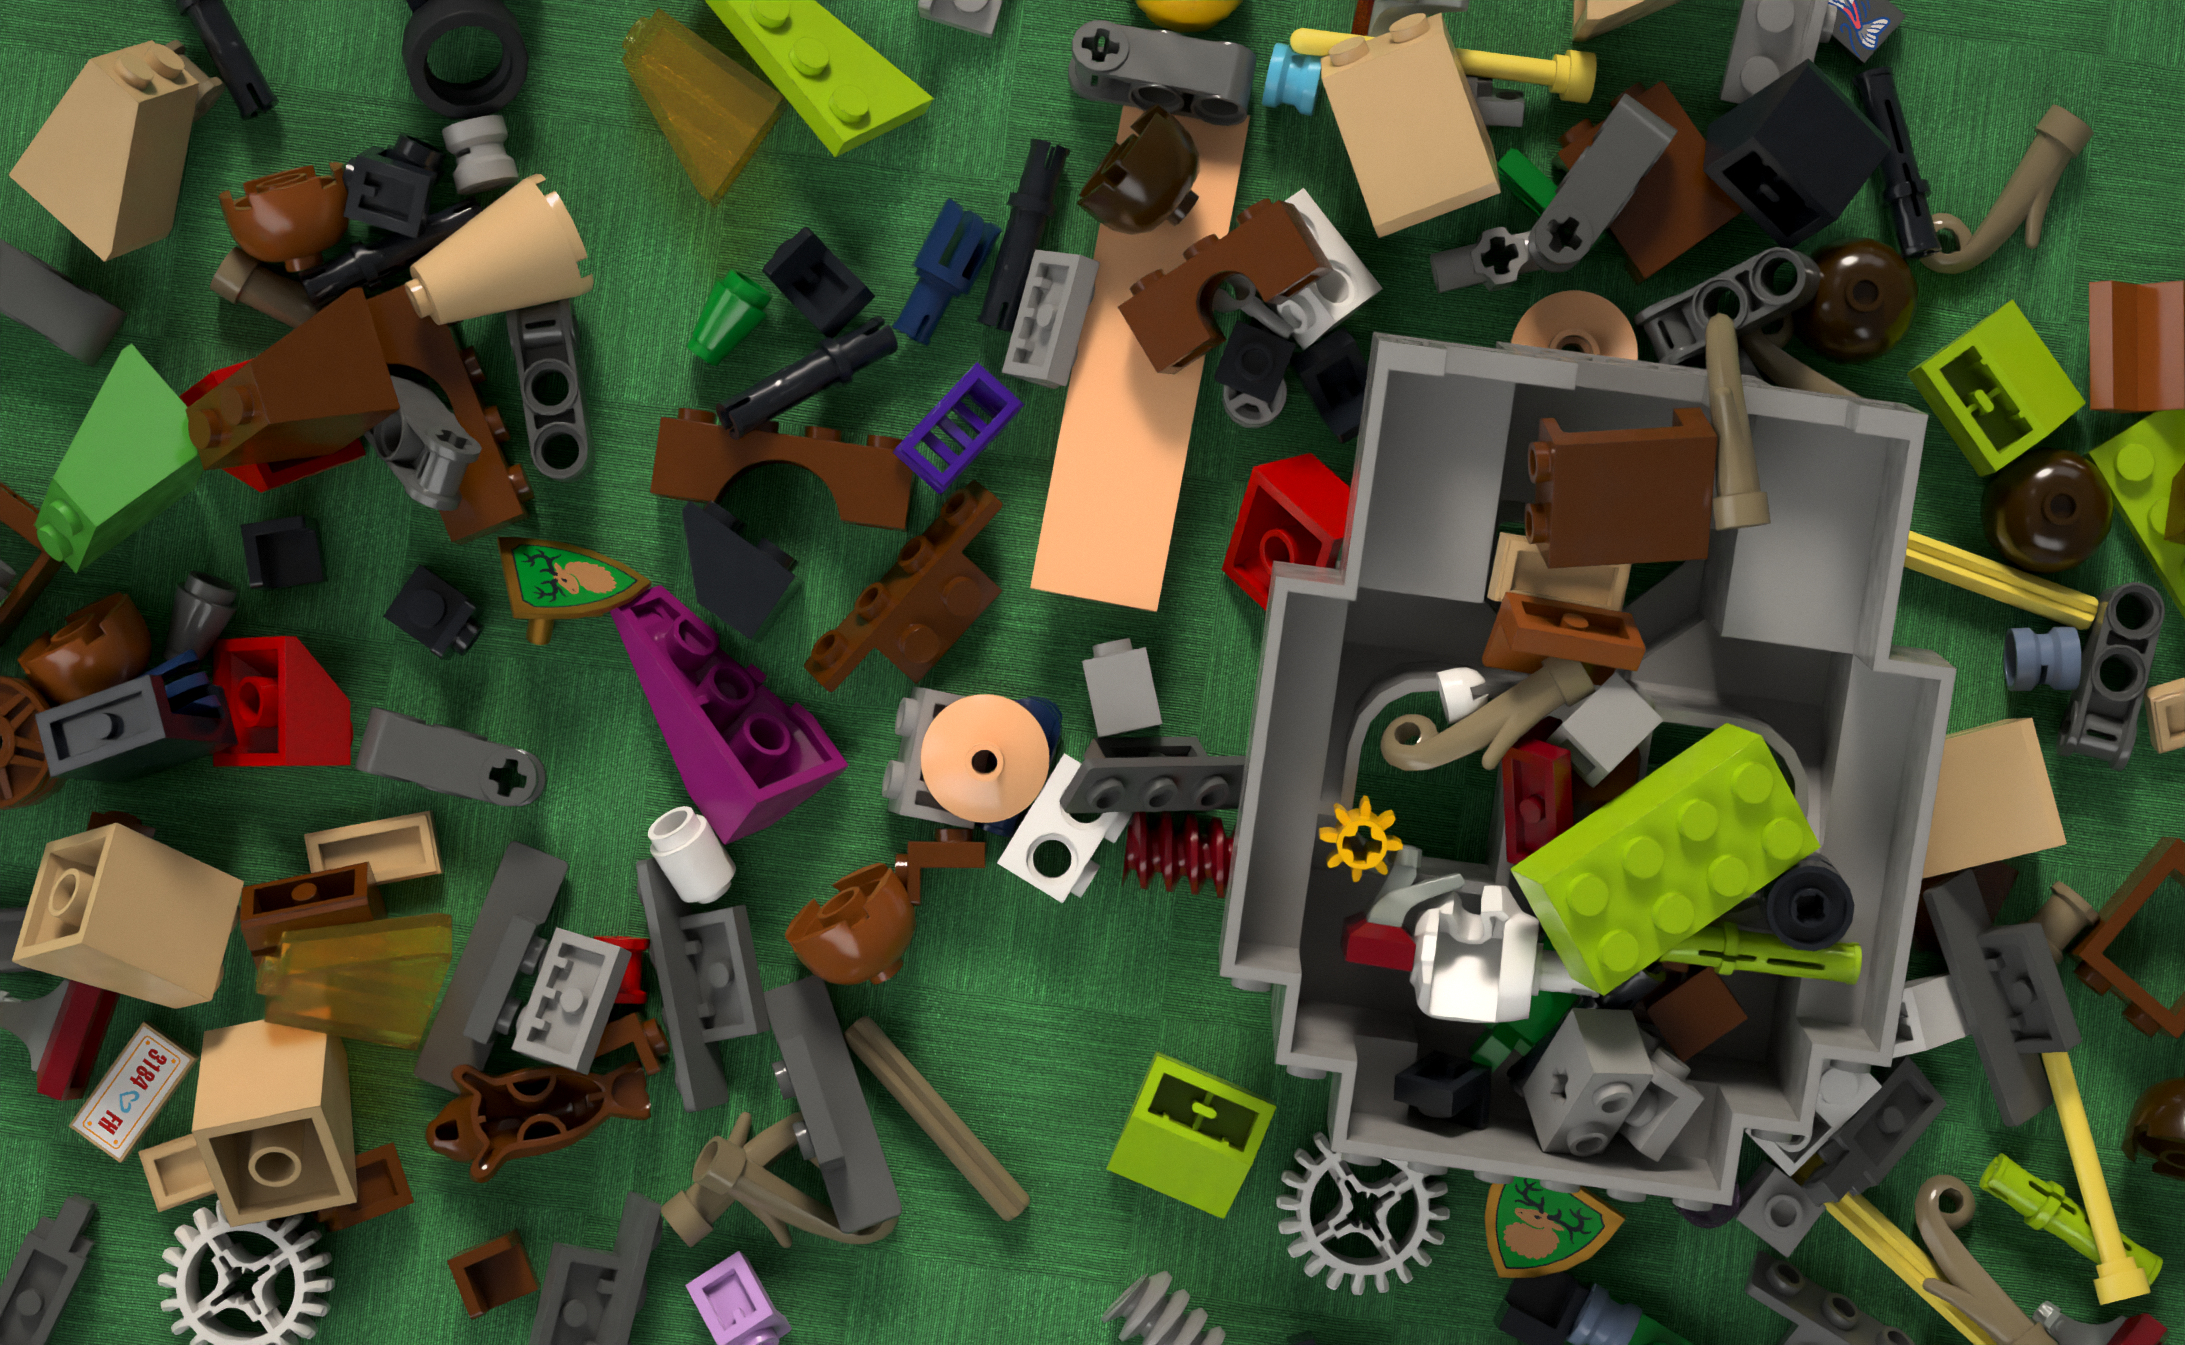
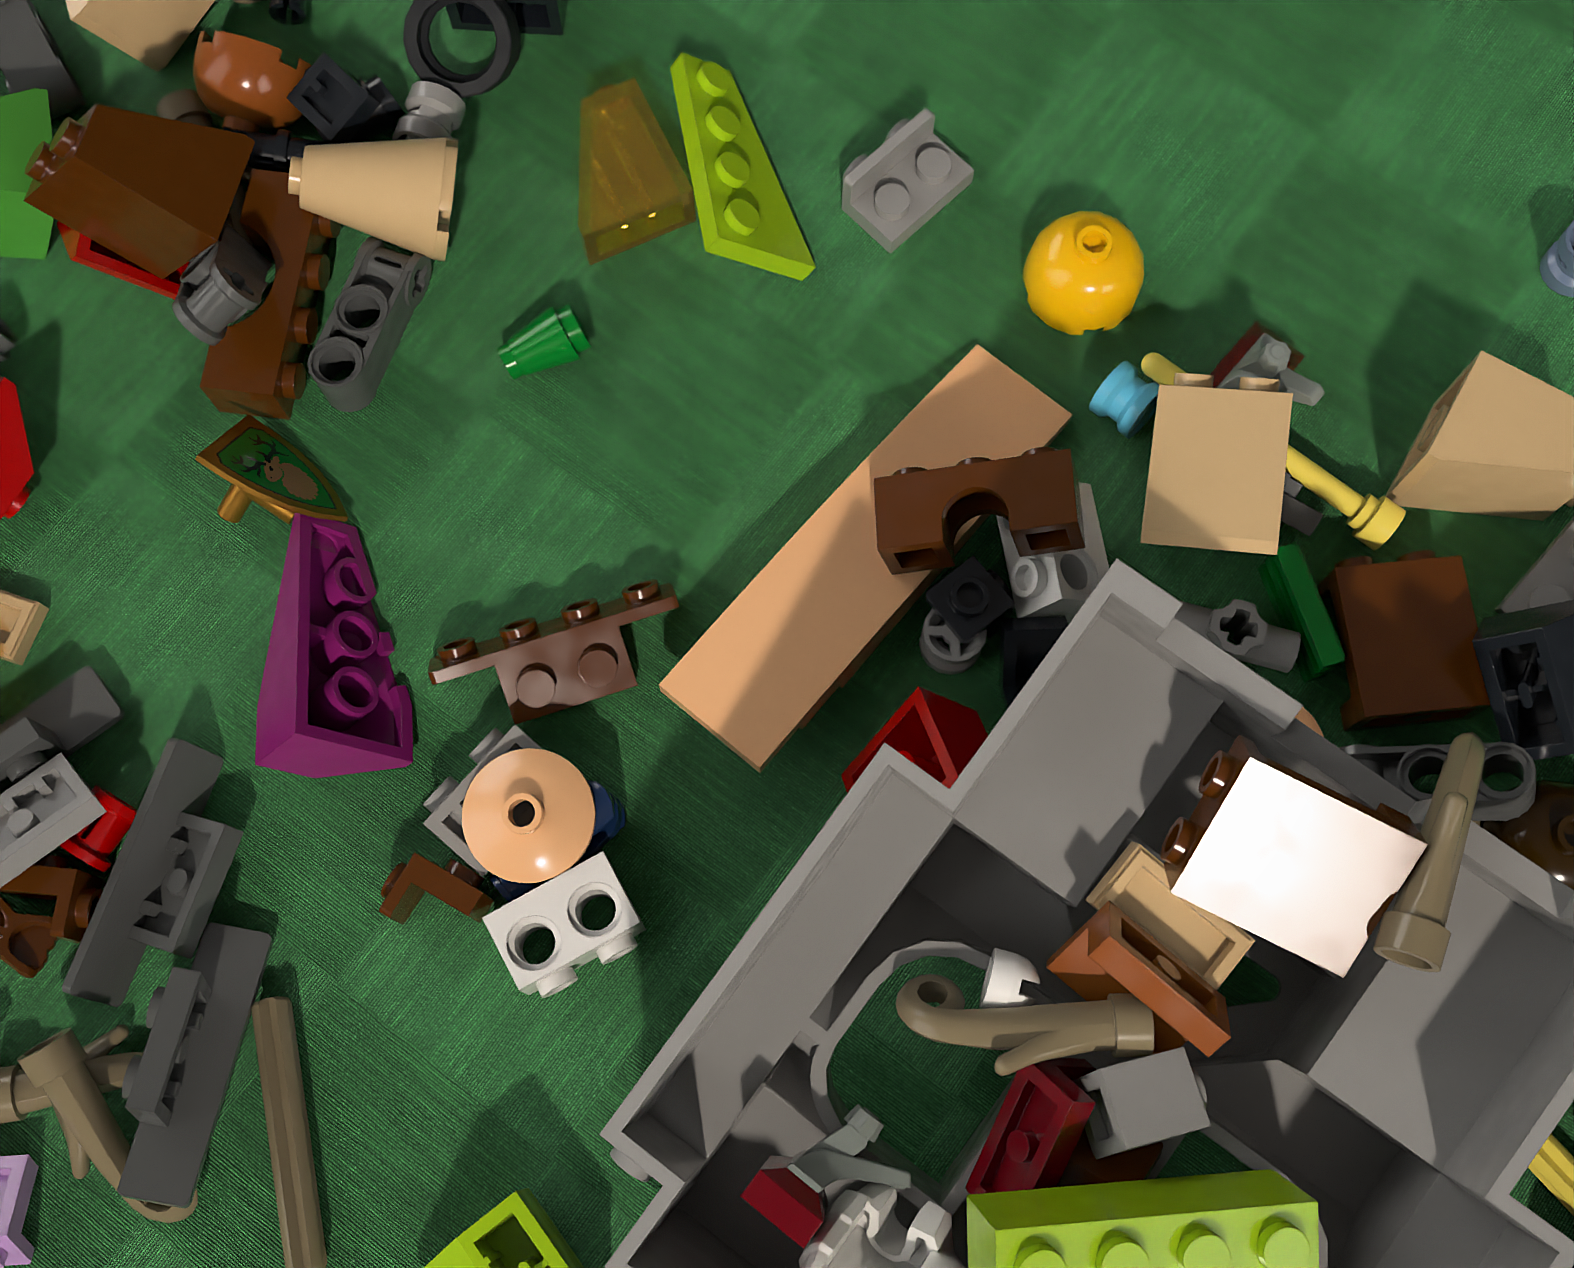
camera: 30 degrees right, 15 degrees down
black panel [240,515,328,592] -> none
dark grey piece [355,706,547,807] -> none
black bracket [383,564,486,660] -> none
white brick [648,806,736,904] -> none
reddish brown arch [650,408,916,532] -> none
black slope [682,499,805,644] -> none
black pin [716,315,898,440] -> none
black bracket [762,227,875,339] -> none
dark orange cylinder [785,863,916,985] -> none
dark blue arm [892,198,1002,347] -> none
dark purple slope [893,362,1025,496] -> none
black pin [976,138,1070,333] -> none
light grey bracket [1002,250,1100,389] -> none
dark grey bracket [1059,736,1246,813] -> none
dark grey piece [1068,20,1257,126] -> none
dark brown cylinder [1077,103,1200,235] -> none
light grey brick [1082,638,1162,738] -> none
dark red piece [1121,811,1236,898] -> none
light grey hand [1212,274,1294,340] -> none
yellow gear [1319,795,1403,883] -> none
dark grey piece [1528,93,1678,273] -> none

